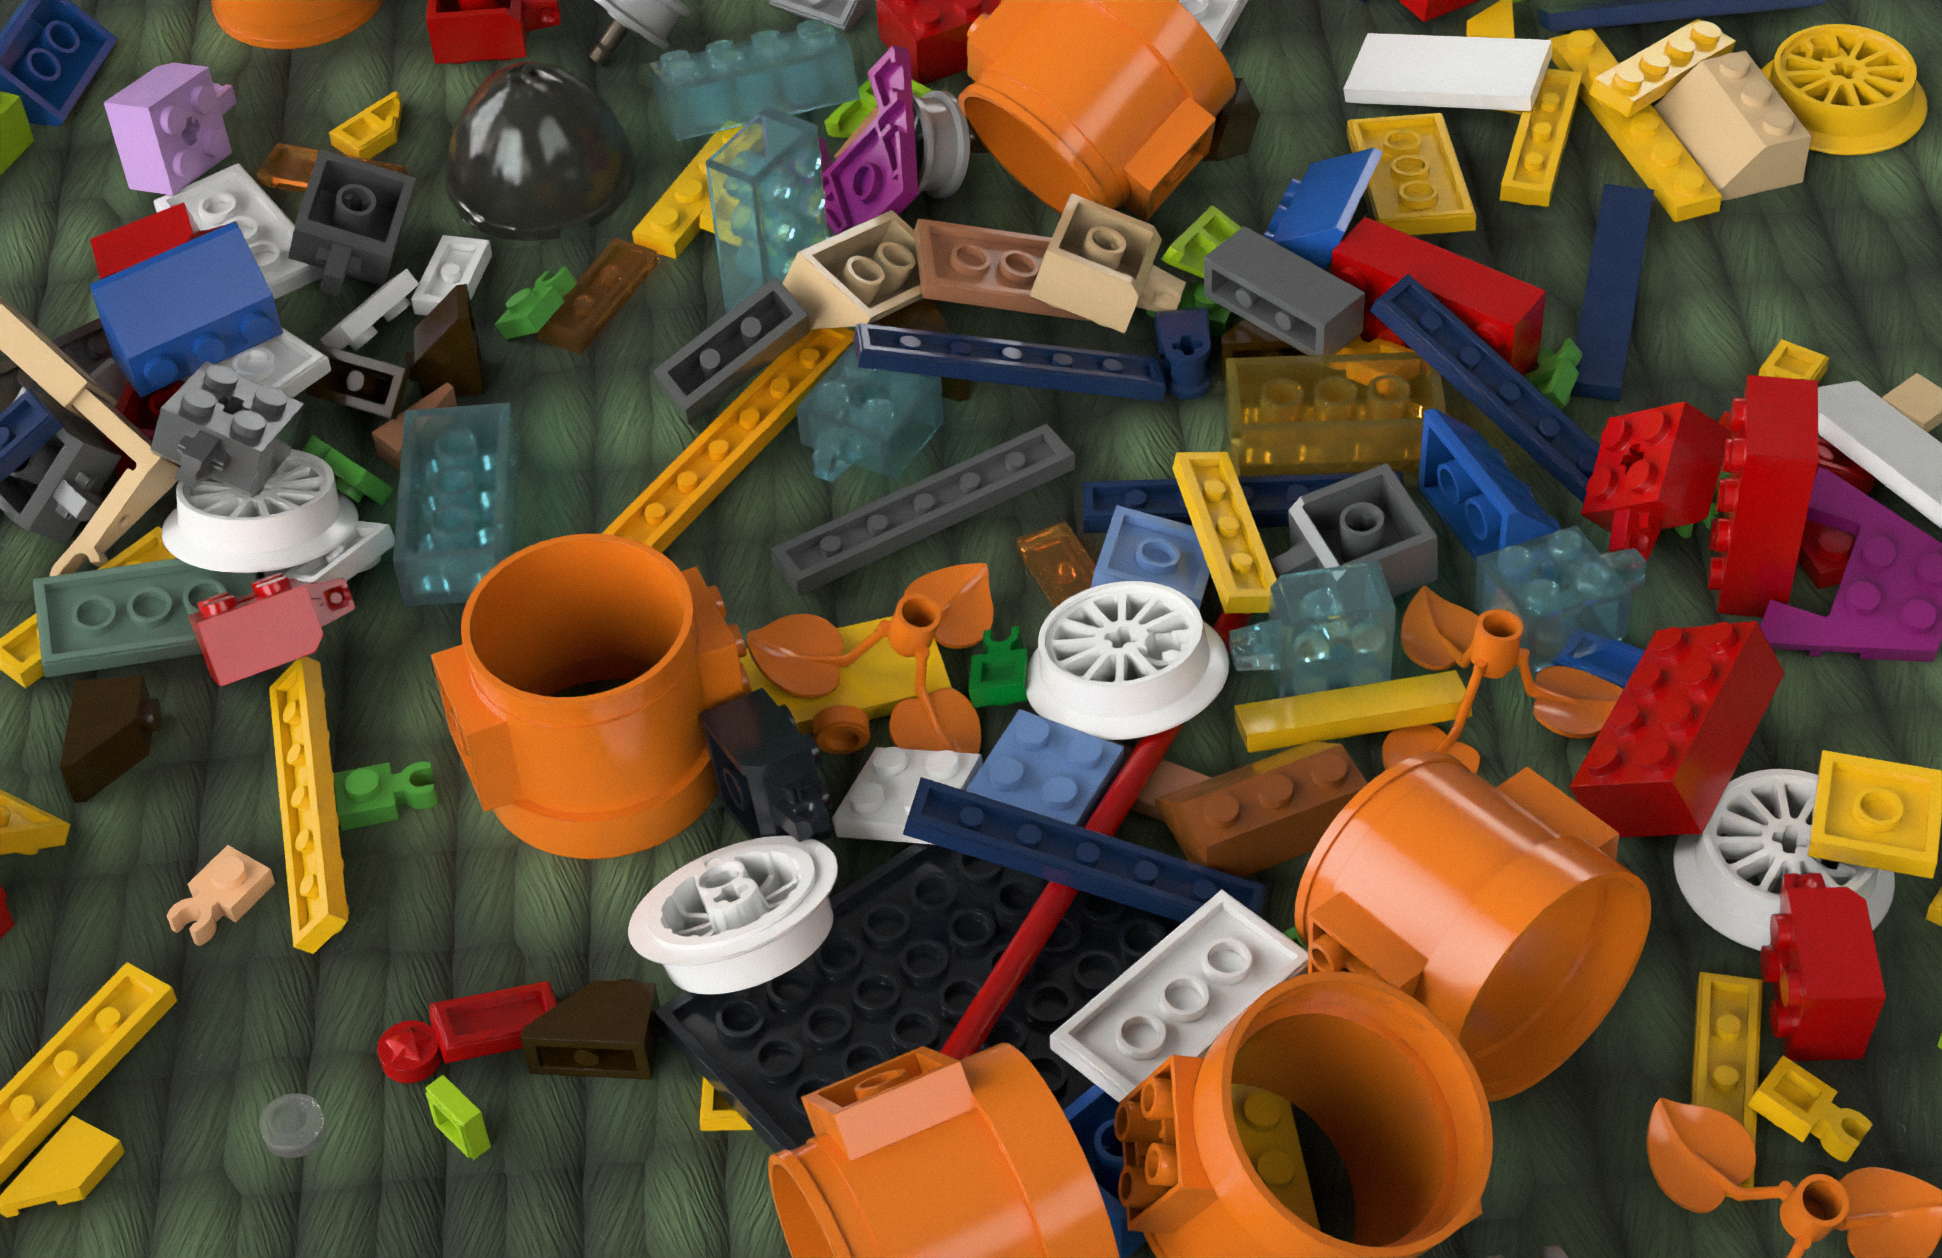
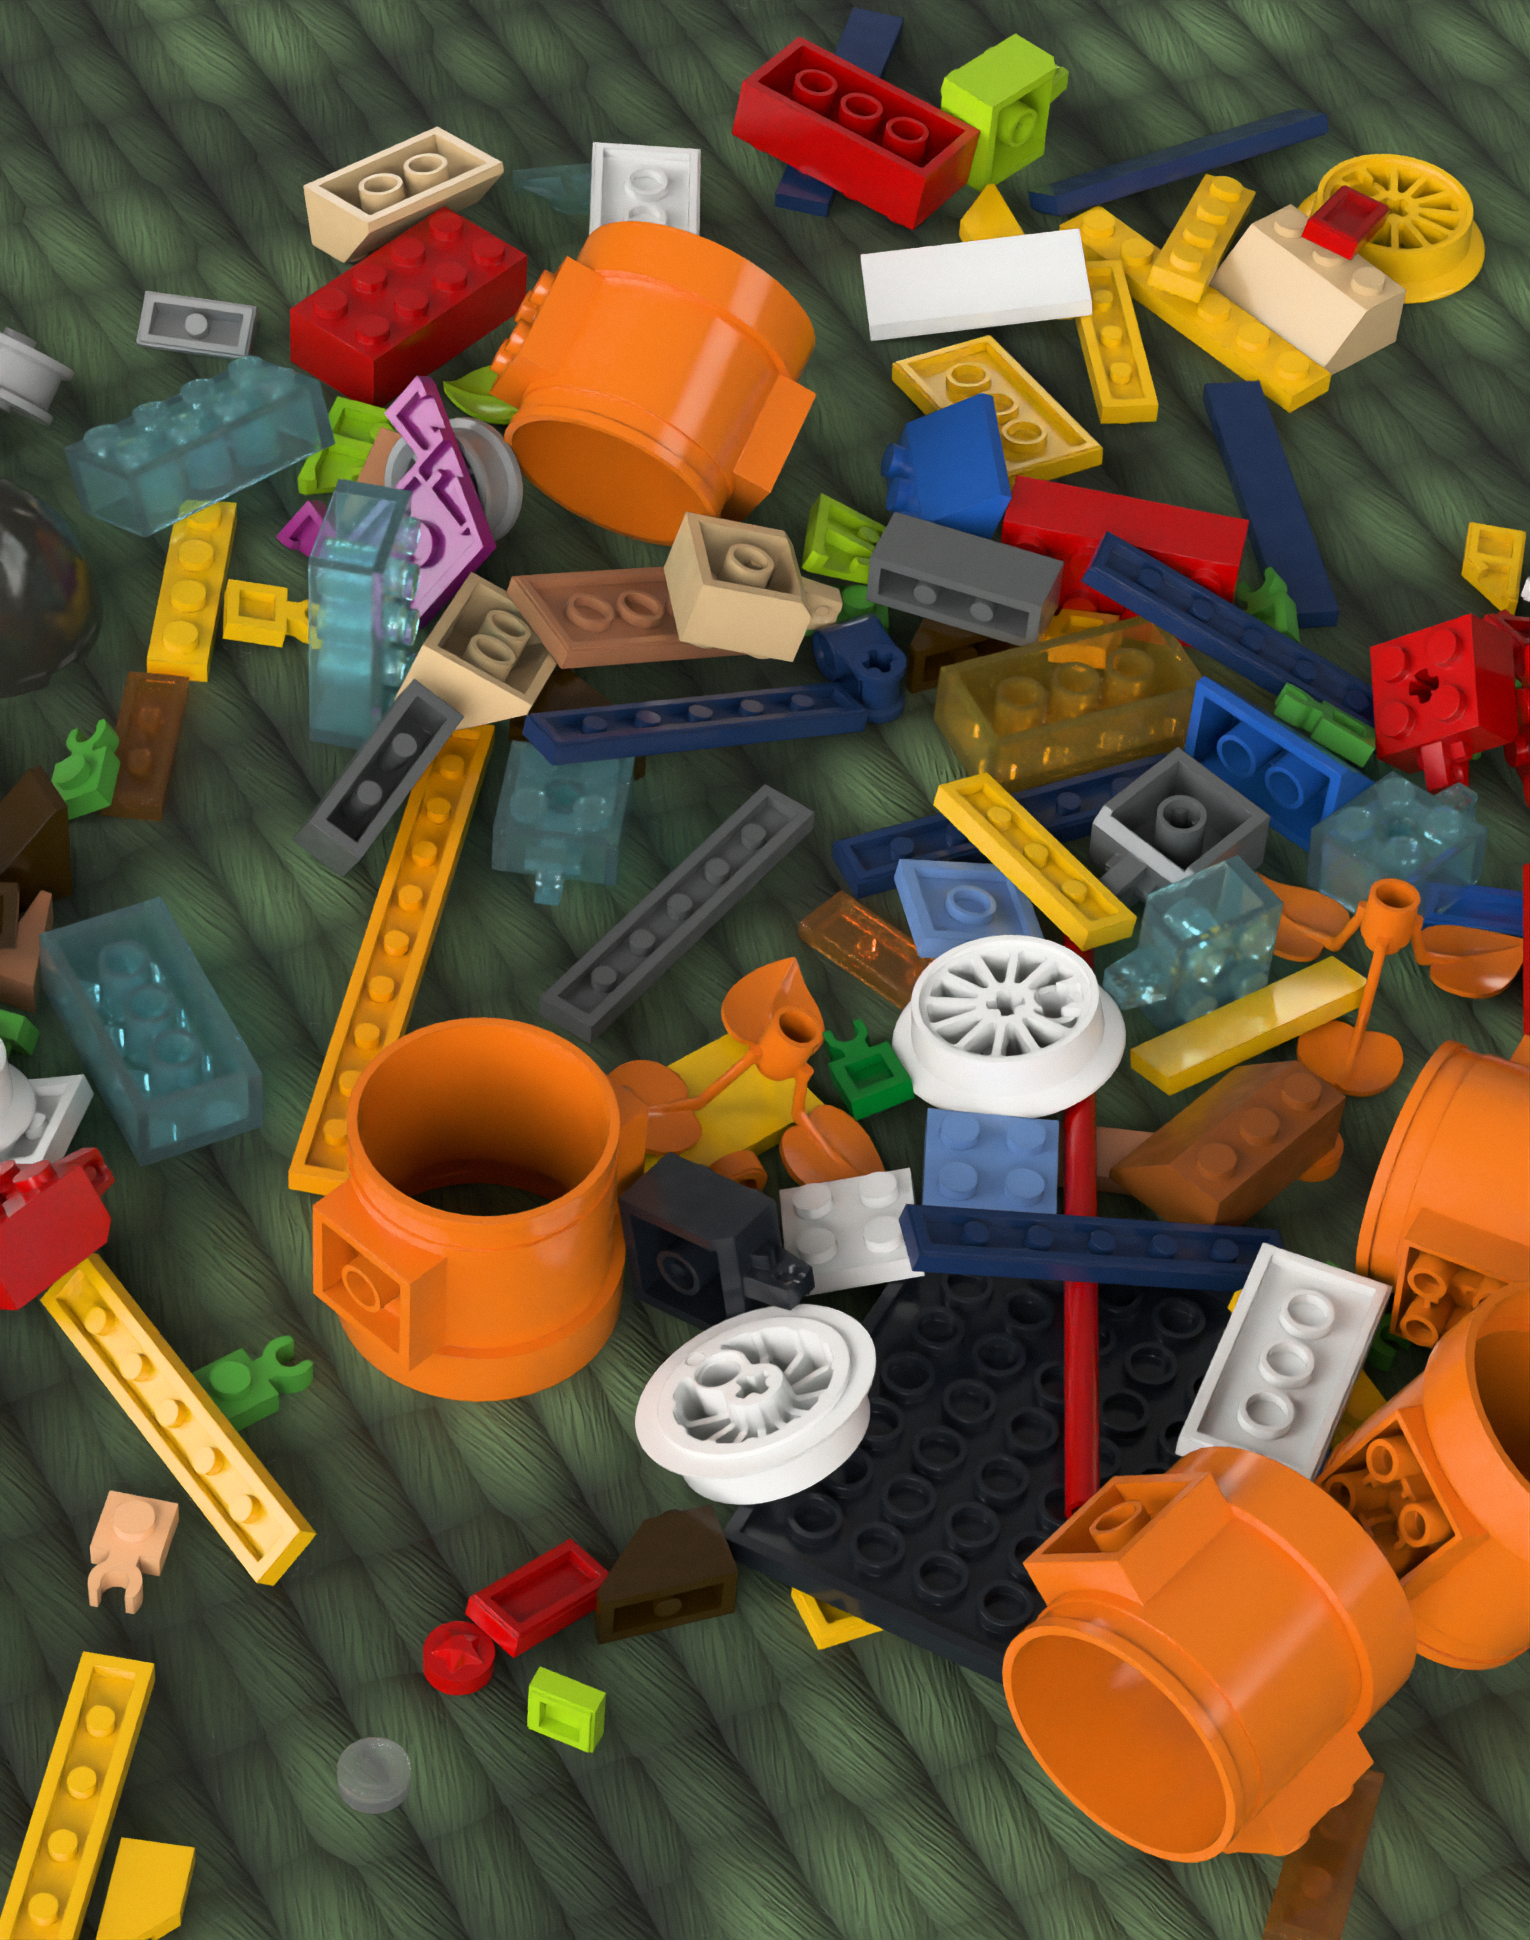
camera: 30 degrees left, 0 degrees up
none -> bright green plate [1273,683,1376,768]
none -> red tile [1301,185,1391,261]

